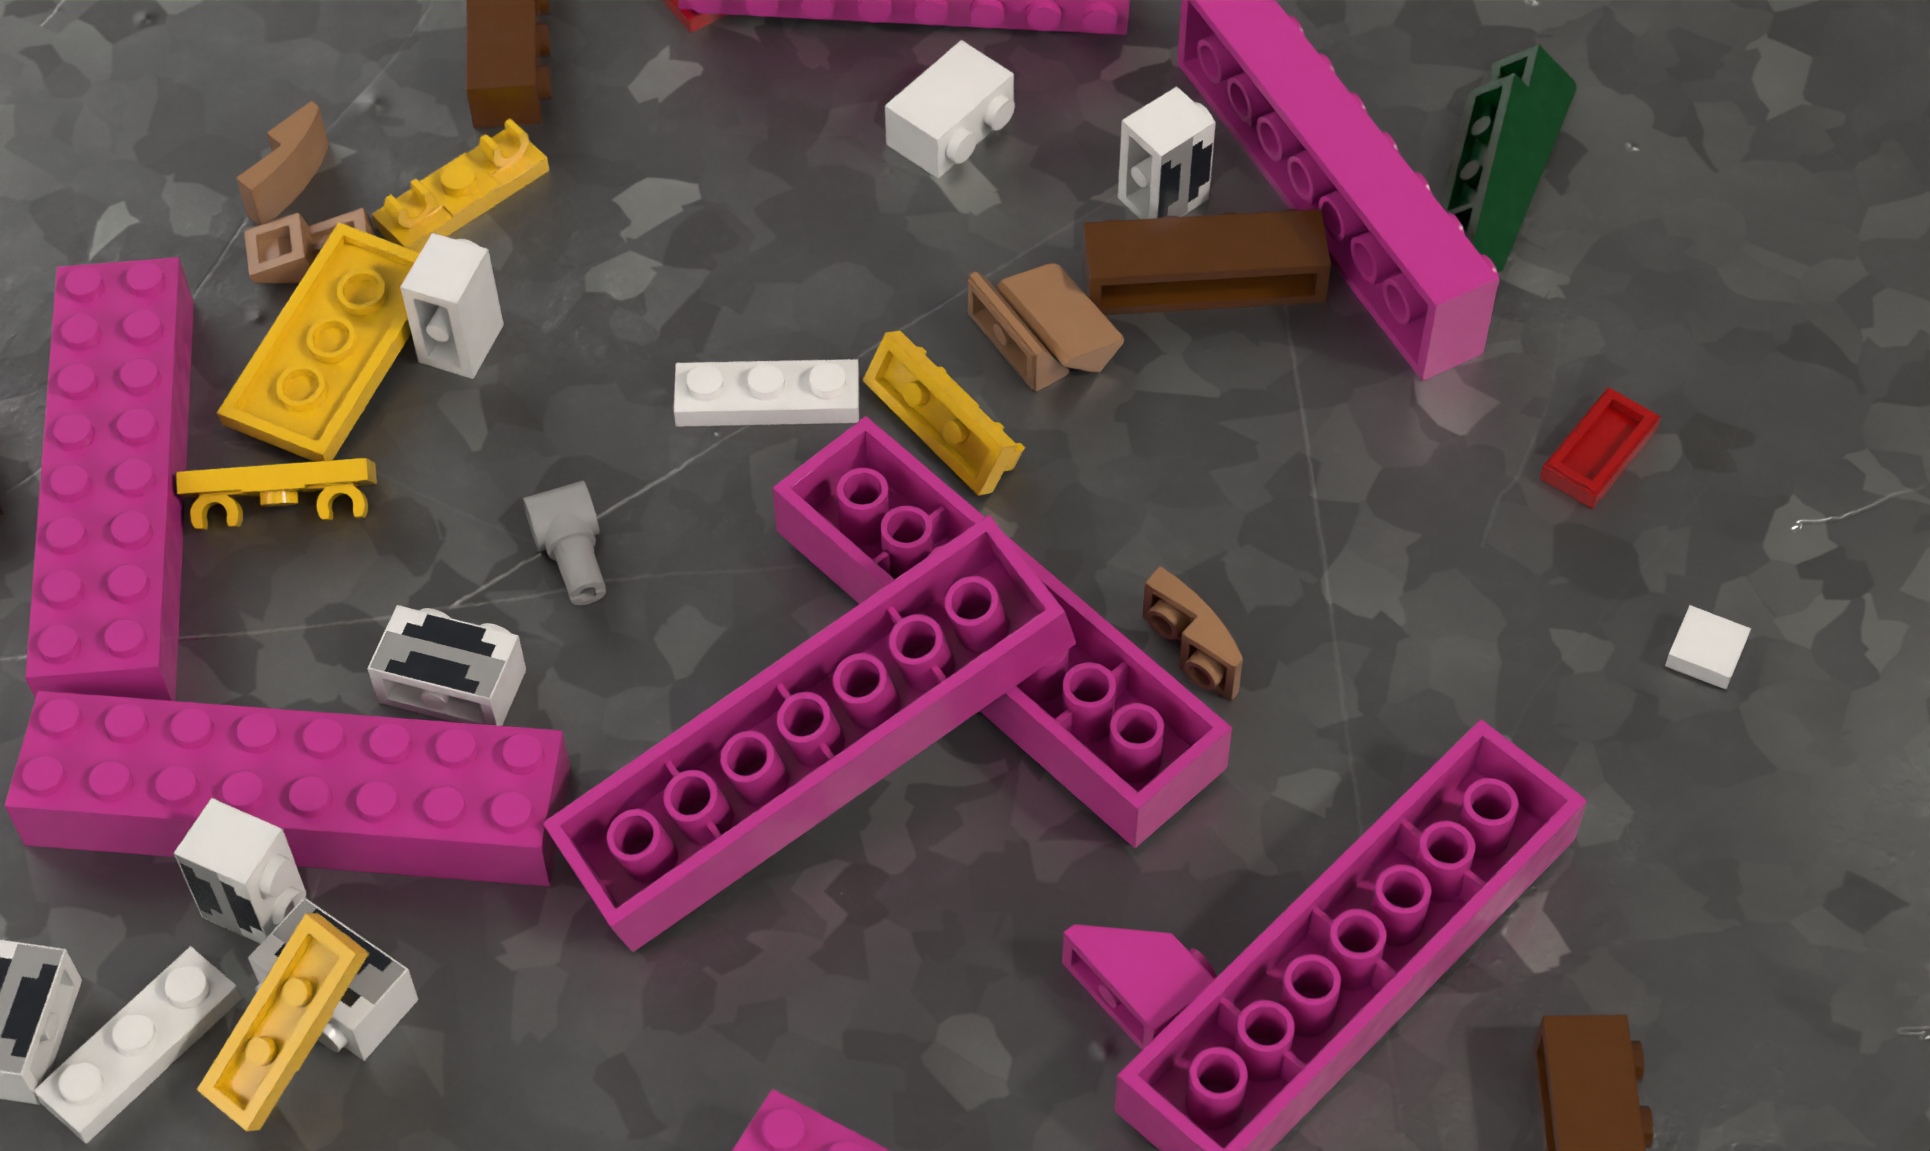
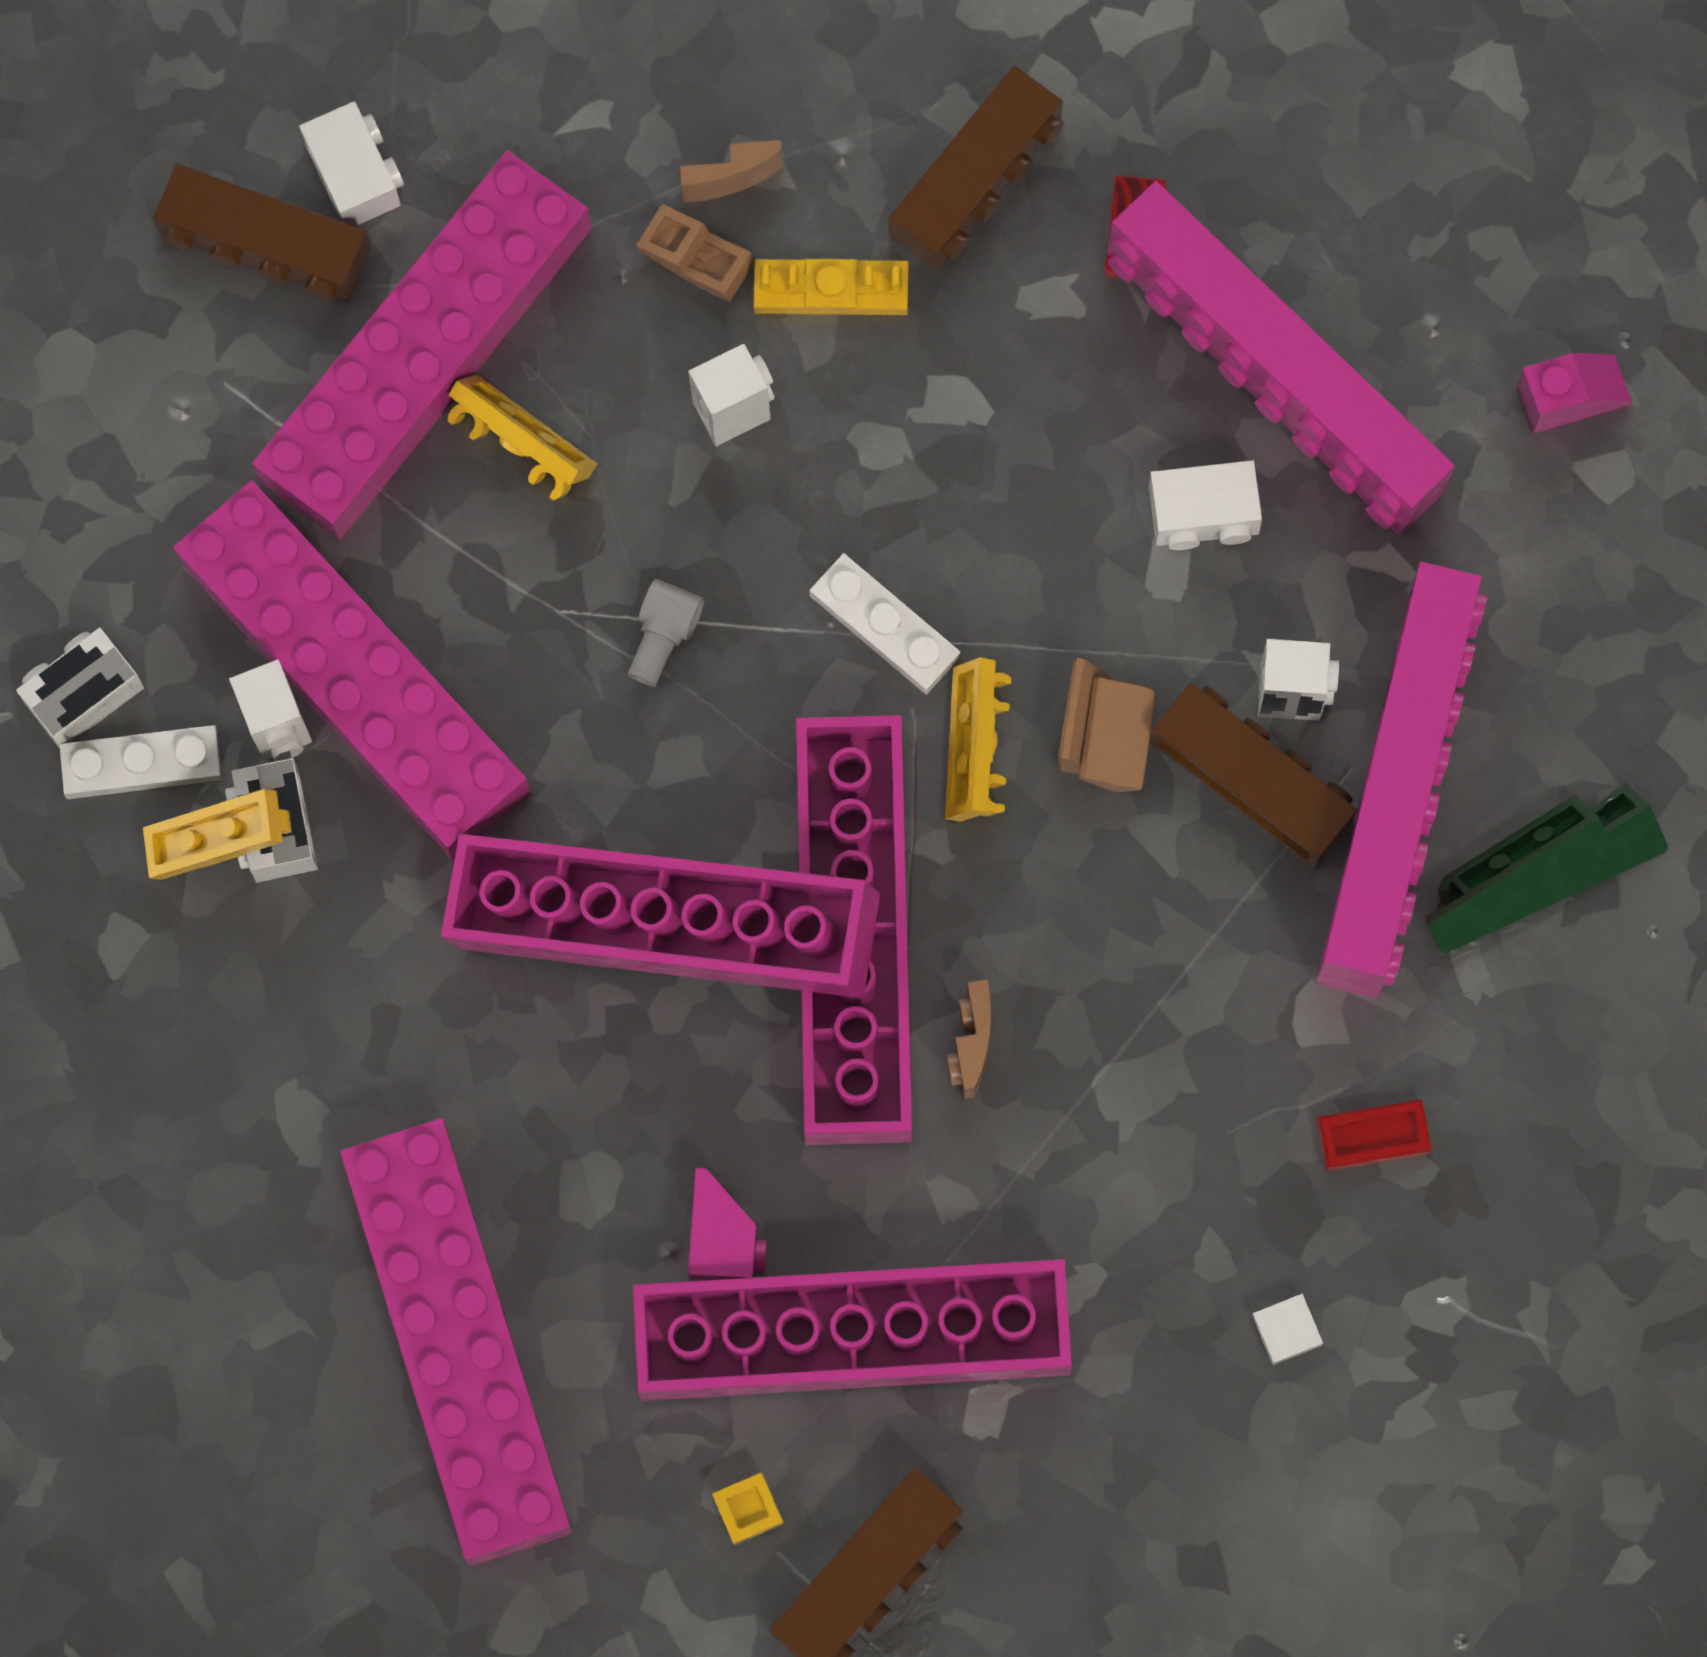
camera: 45 degrees right, 20 degrees up
yellow plate [217,222,420,462] -> none
brick [367,605,526,726] -> none

